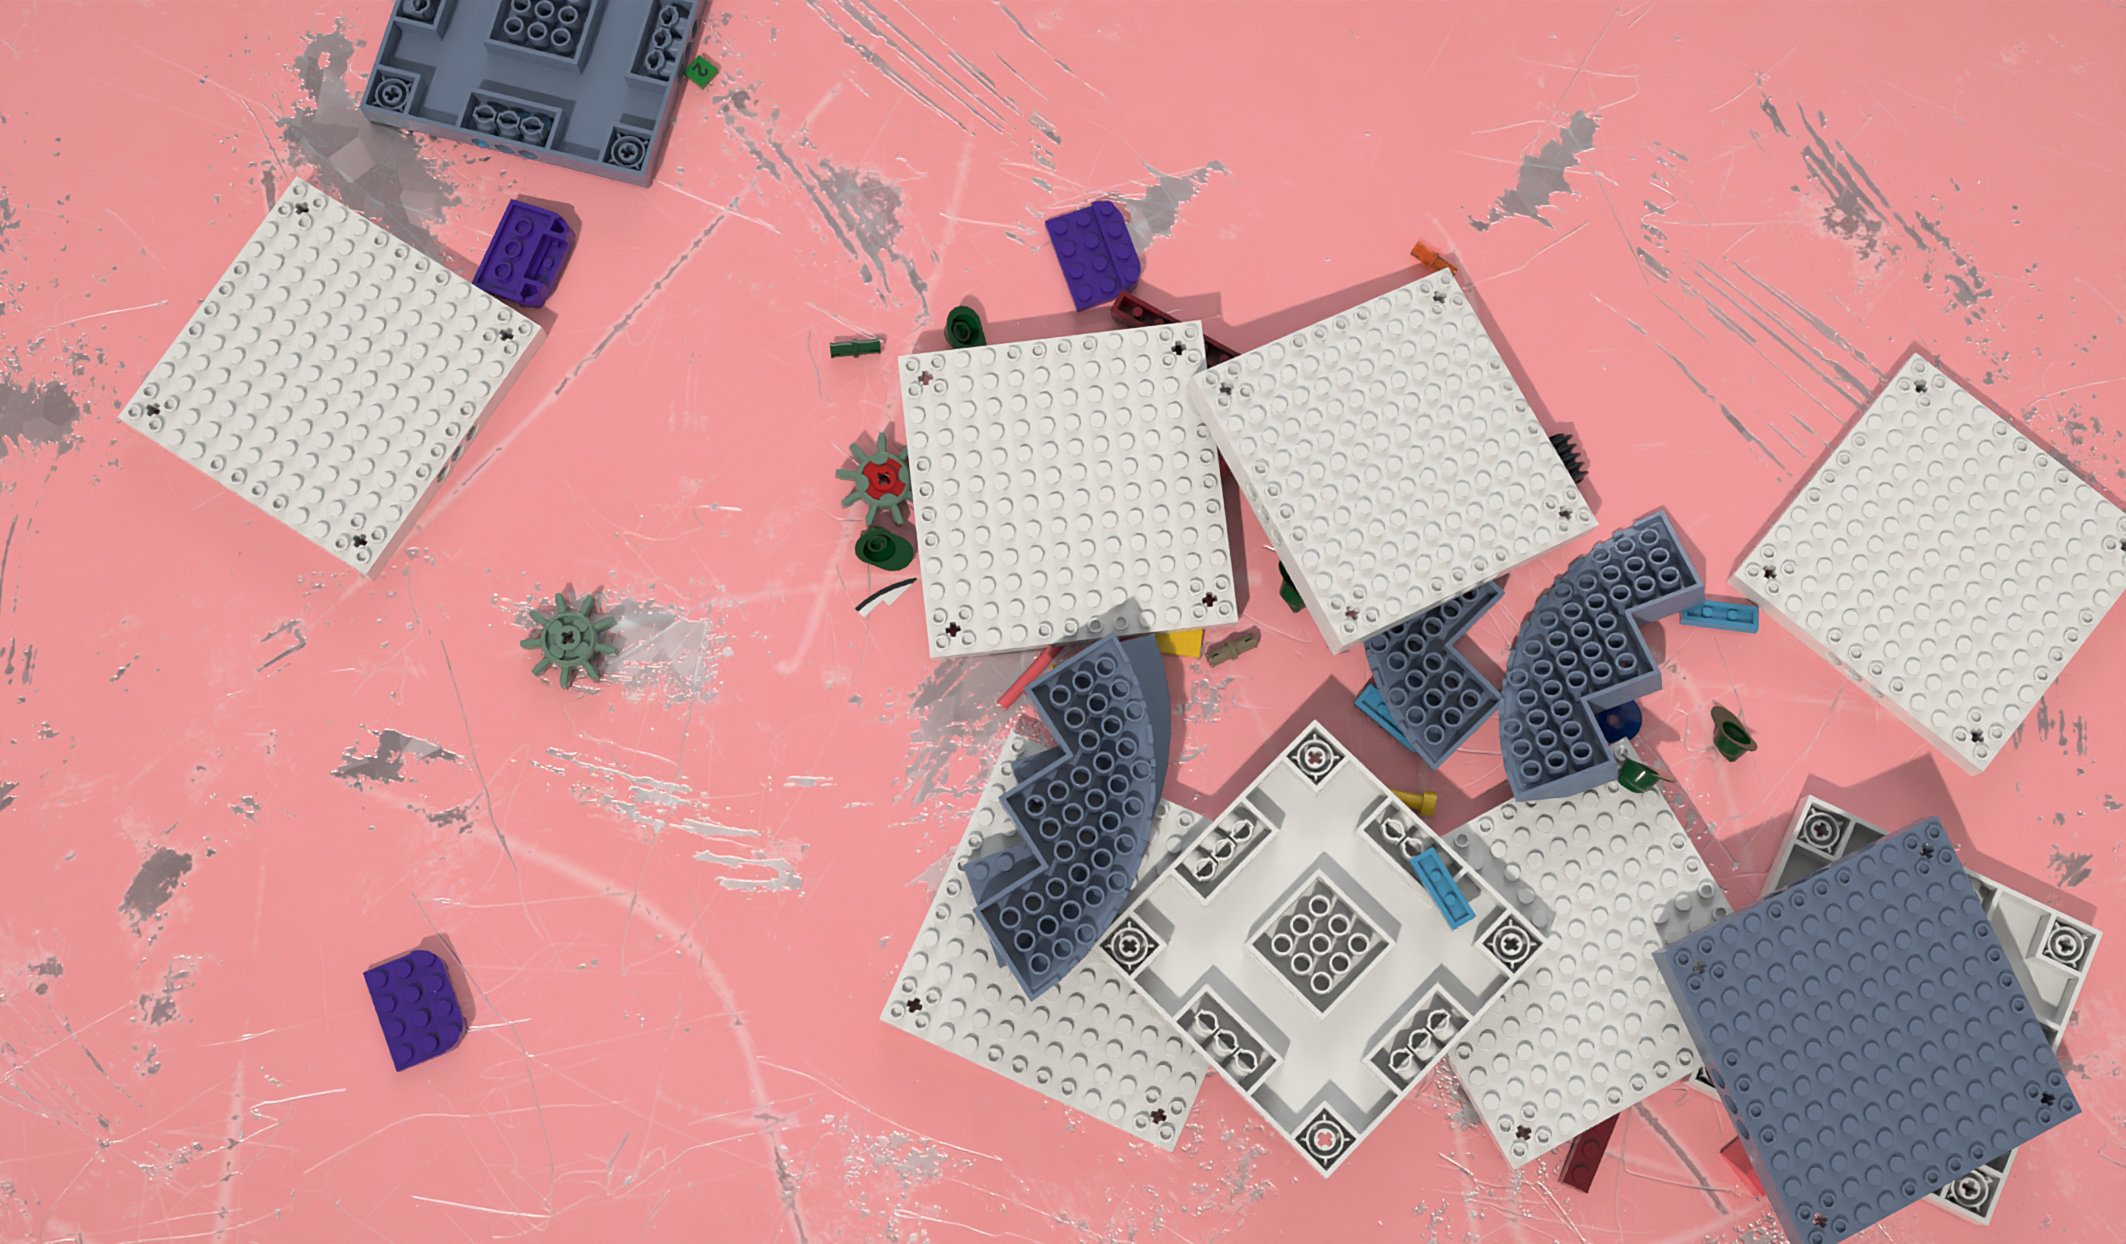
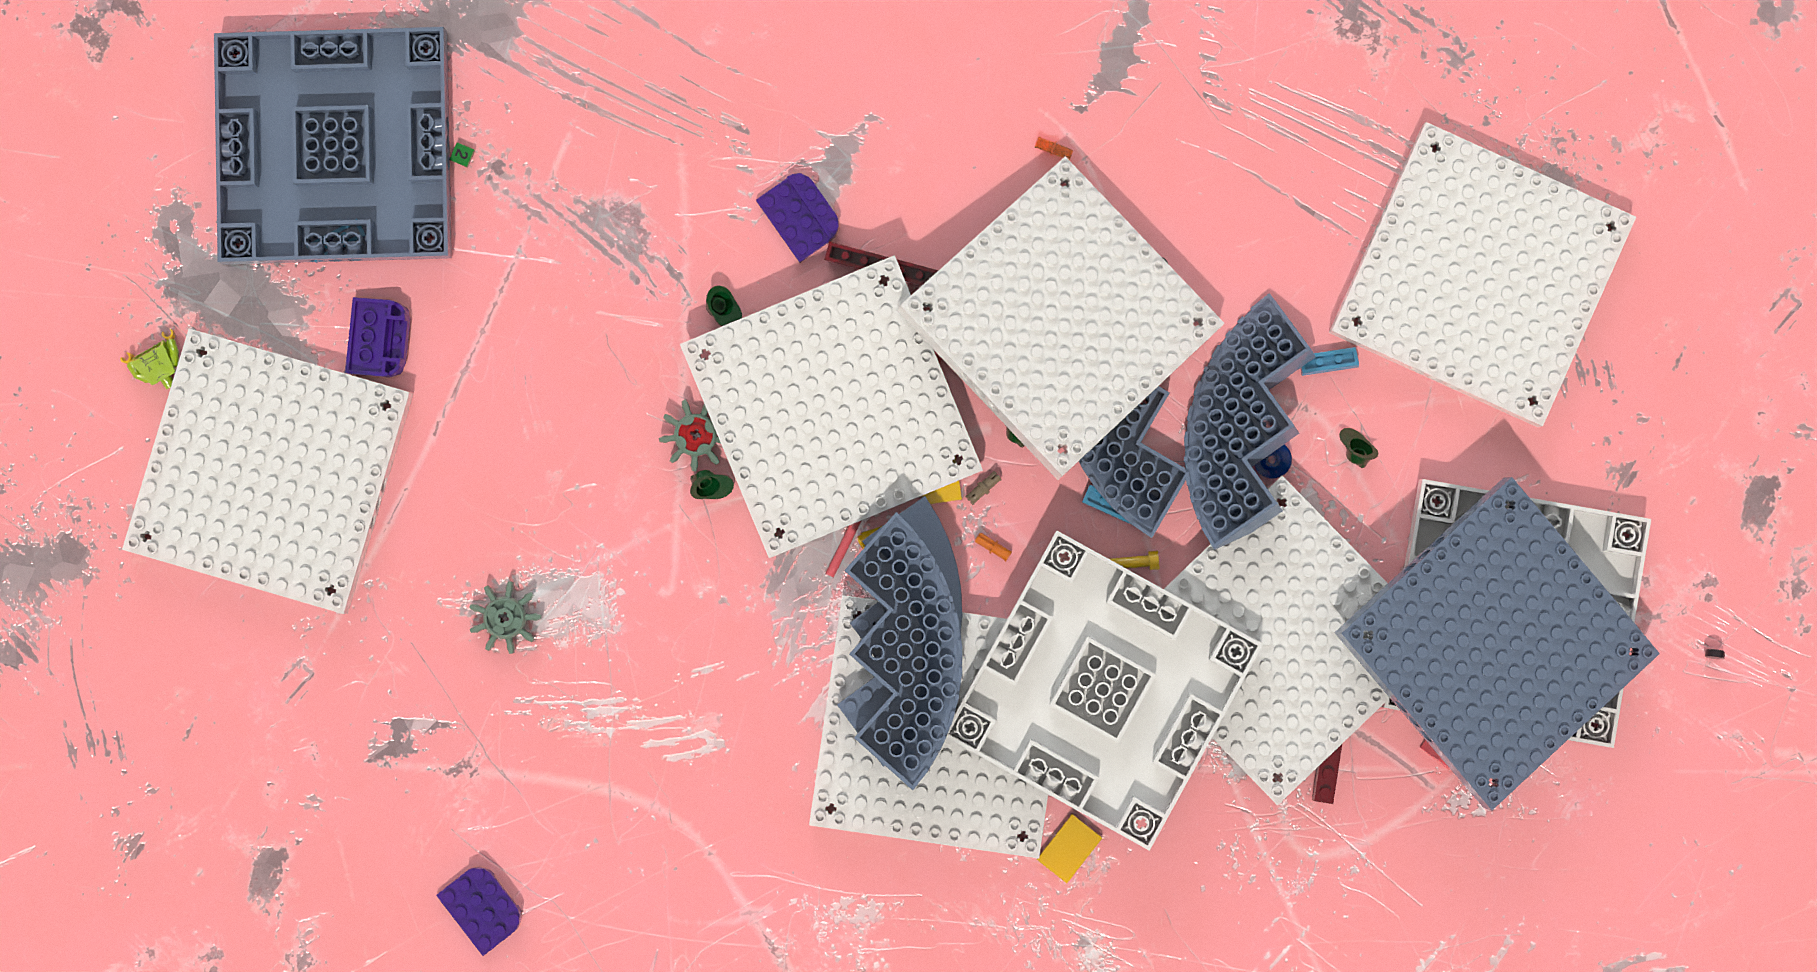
camera: 10 degrees left, 10 degrees up
dark green pin [829,338,881,359] -> none
sticker [855,578,917,618] -> none
dark azure plate [1409,847,1476,931] -> none
black piece [1549,433,1589,484] -> none
dark green piece [1618,754,1677,793] -> none
none -> lime torso [120,329,179,389]
none -> orange axle [975,533,1012,562]
none -> yellow tile [1036,814,1102,883]

